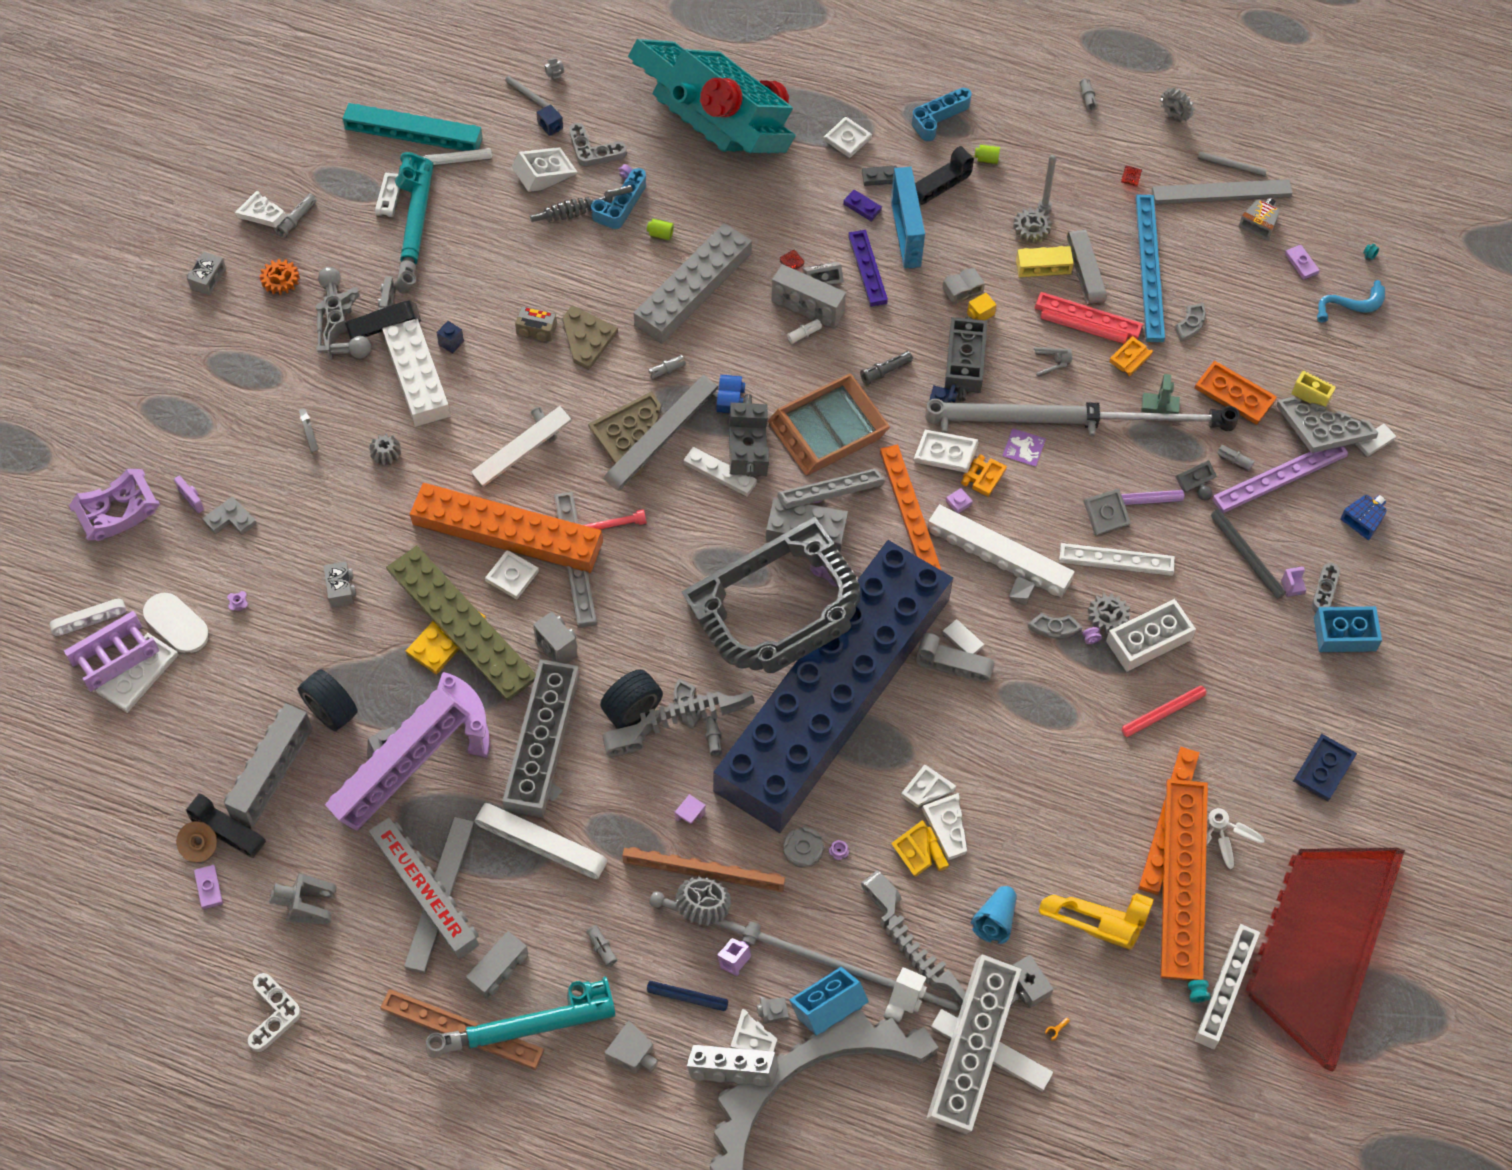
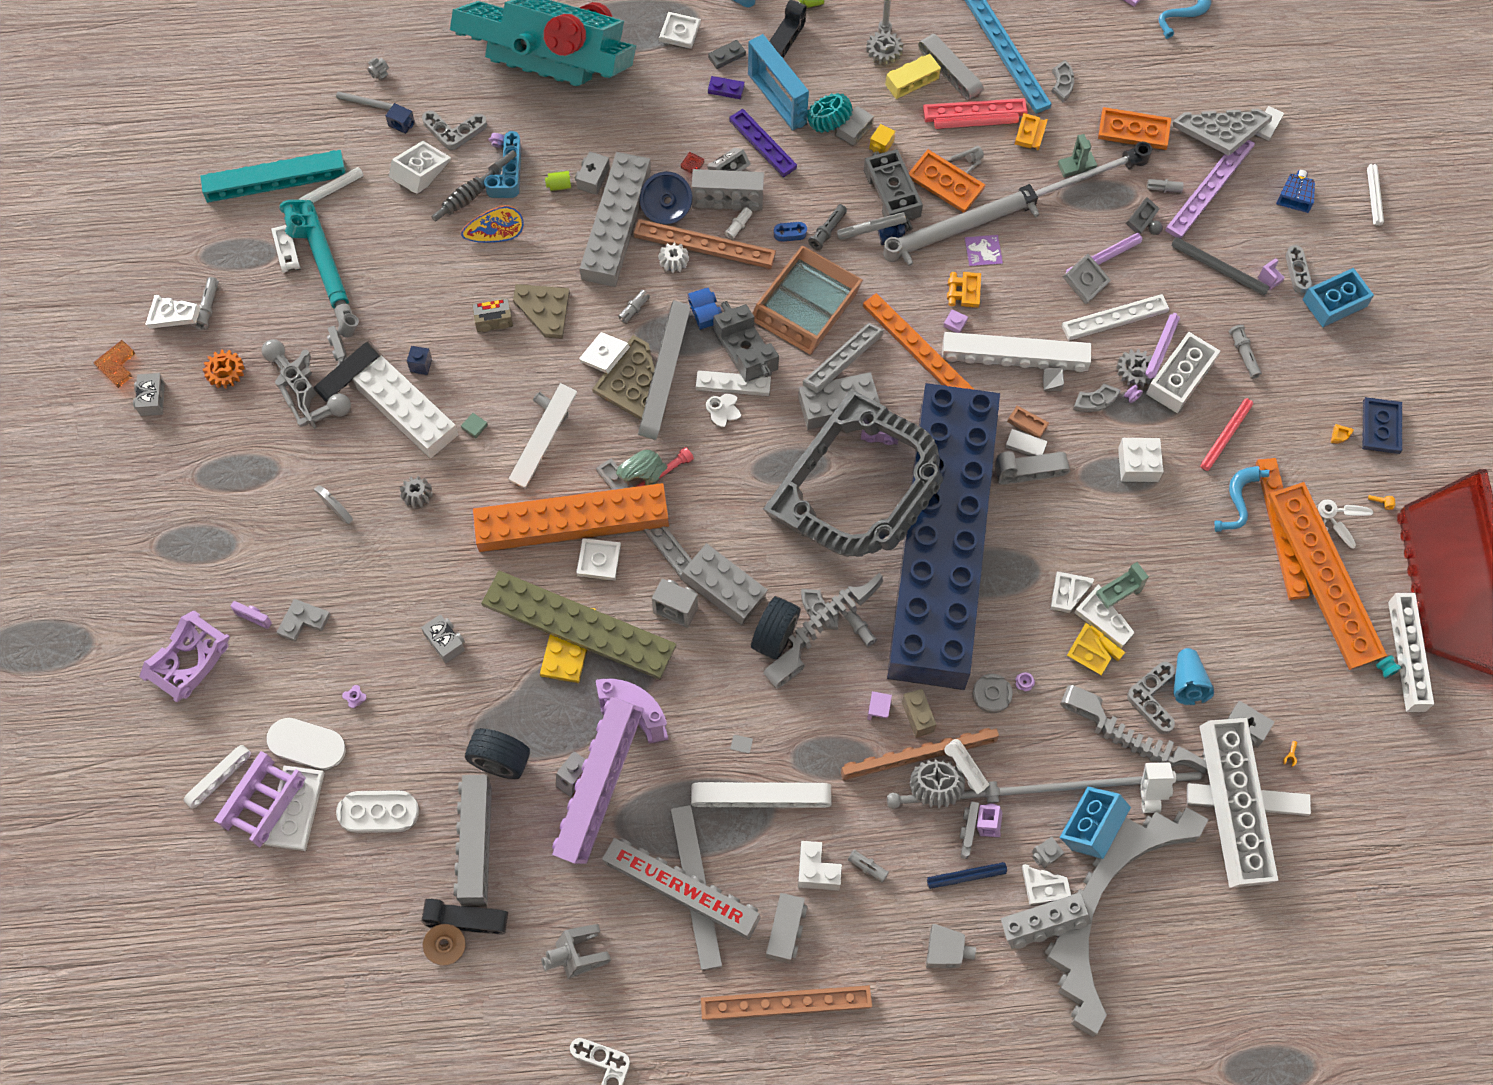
camera: 25 degrees left, 5 degrees up
lavender plate [194,865,223,909] -> none
teal piece [426,976,615,1058] -> none
light grey brick [502,659,580,818] -> none
white tile [914,429,979,473] -> none
yellow panel [1038,893,1154,950] -> none
light yellow brick [1291,371,1336,407] -> none
none -> clear orange tile [93,340,135,388]
none -> white tile [336,791,419,833]
none -> shield [461,205,524,243]
none -> sand green tile [461,413,488,438]
none -> light grey brick [575,151,610,195]
none -> white plate [579,332,630,374]
none -> sand green hair [616,450,668,485]
none -> nougat plate [634,219,776,269]
none -> dark blue dish [640,171,693,225]
none -> white gear [658,242,689,273]
none -> light grey brick [681,543,768,625]
none -> white plate [706,394,741,427]
none -> blue beam [774,222,807,242]
none -> white brick [798,841,842,891]
none -> teal gear [806,93,853,133]
none -> light grey axle [837,212,906,240]
none -> dark tan brick [902,689,936,738]
none -> orange plate [909,149,985,213]
none -> white plate [944,739,989,794]
none -> light grey hinge [959,802,979,859]
none -> nougat plate [1007,406,1049,438]
none -> sand green bracket [1096,562,1149,609]
none -> white brick [1118,438,1163,482]
none -> light grey beam [1127,662,1175,734]
none -> lavender axle [1145,313,1180,379]
none -> dark azure animal [1215,466,1270,532]
none -> light grey pin [1228,325,1262,379]
none -> light orange tile [1331,424,1354,444]
none -> white axle [1367,164,1384,226]
none -> light orange hand [1368,495,1396,510]

